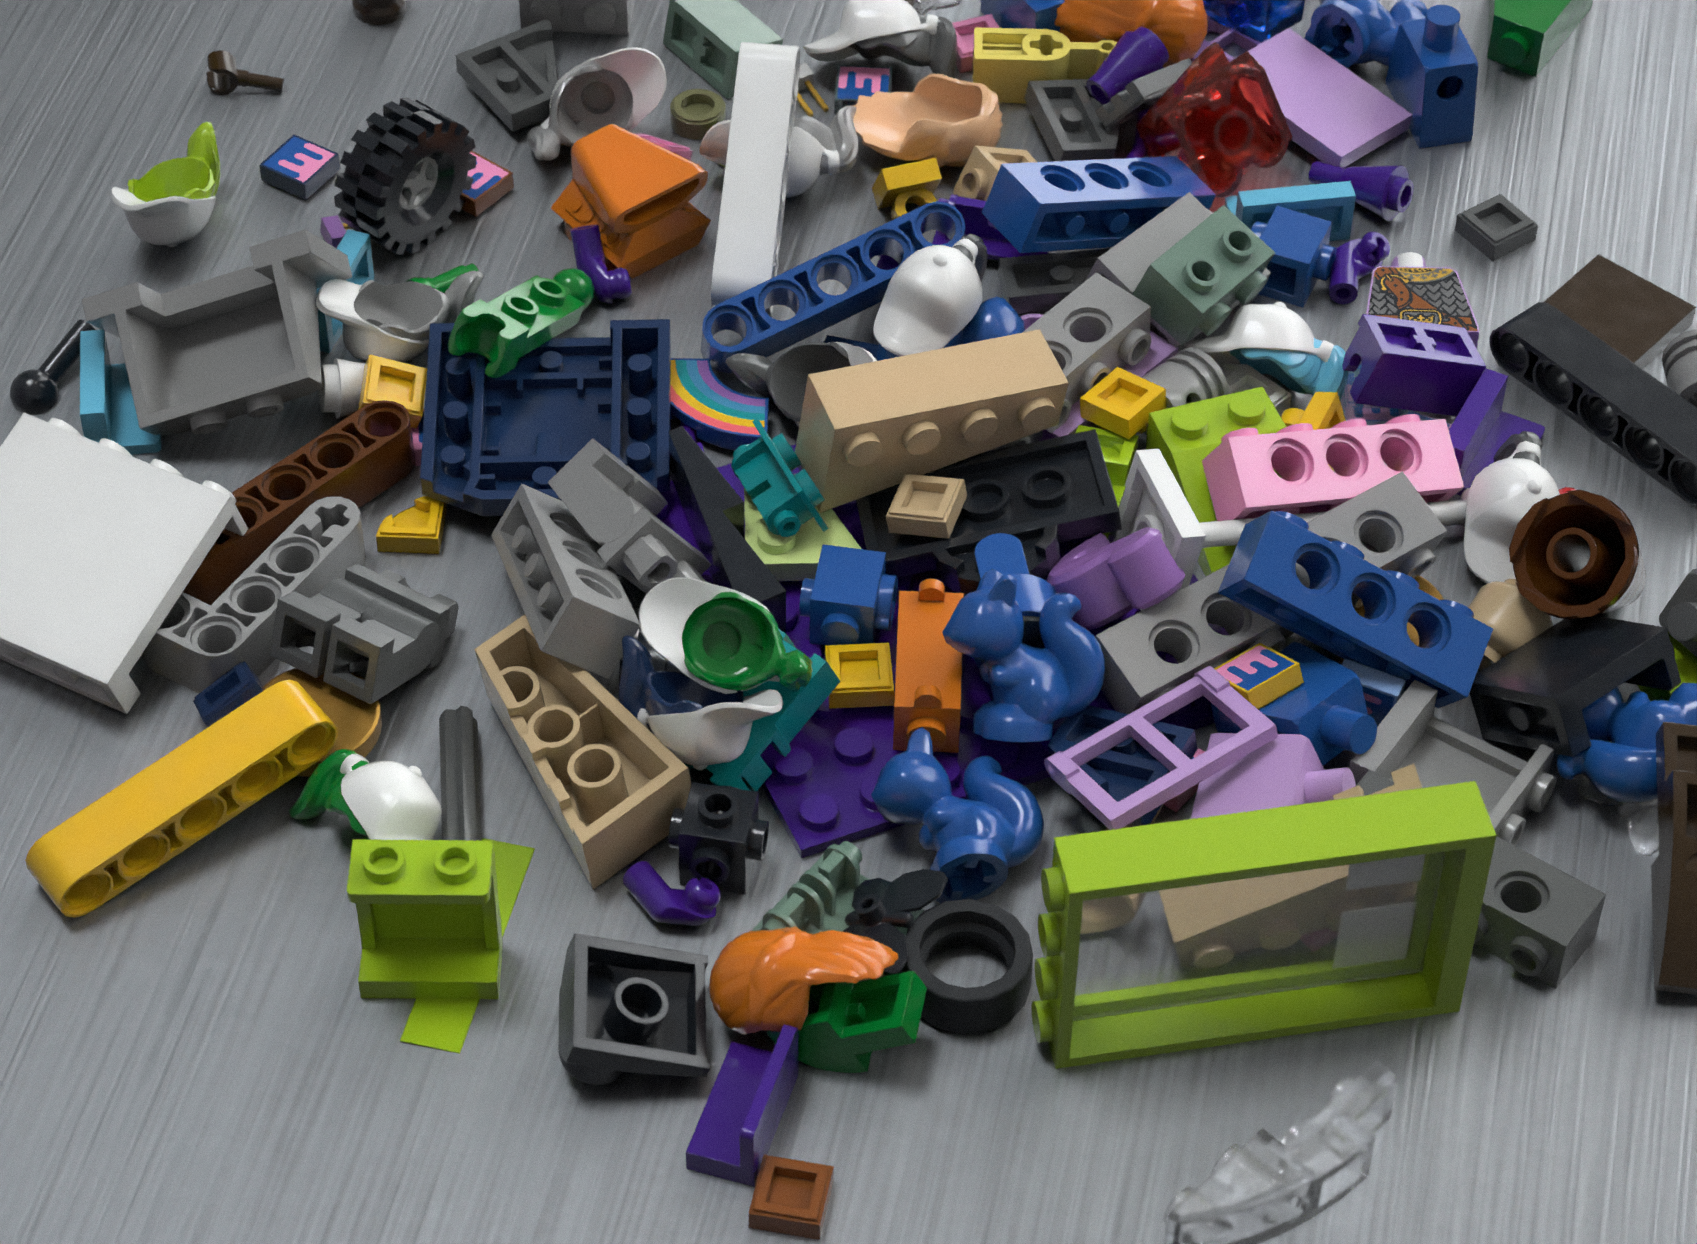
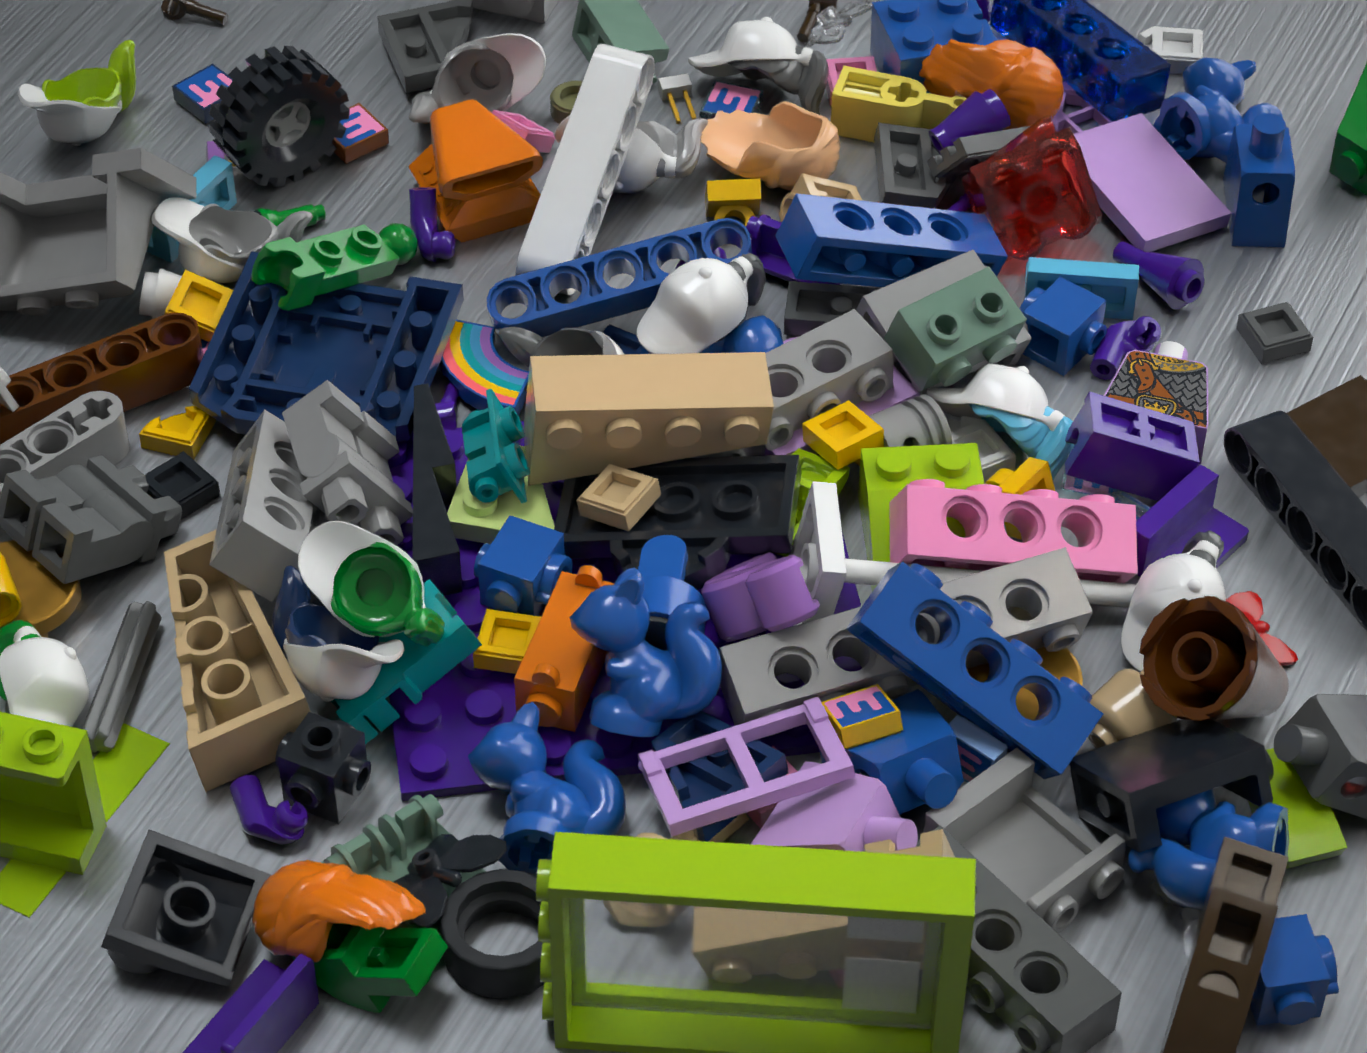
camera: 15 degrees right, 0 degrees up
none -> black tile [145,451,221,520]

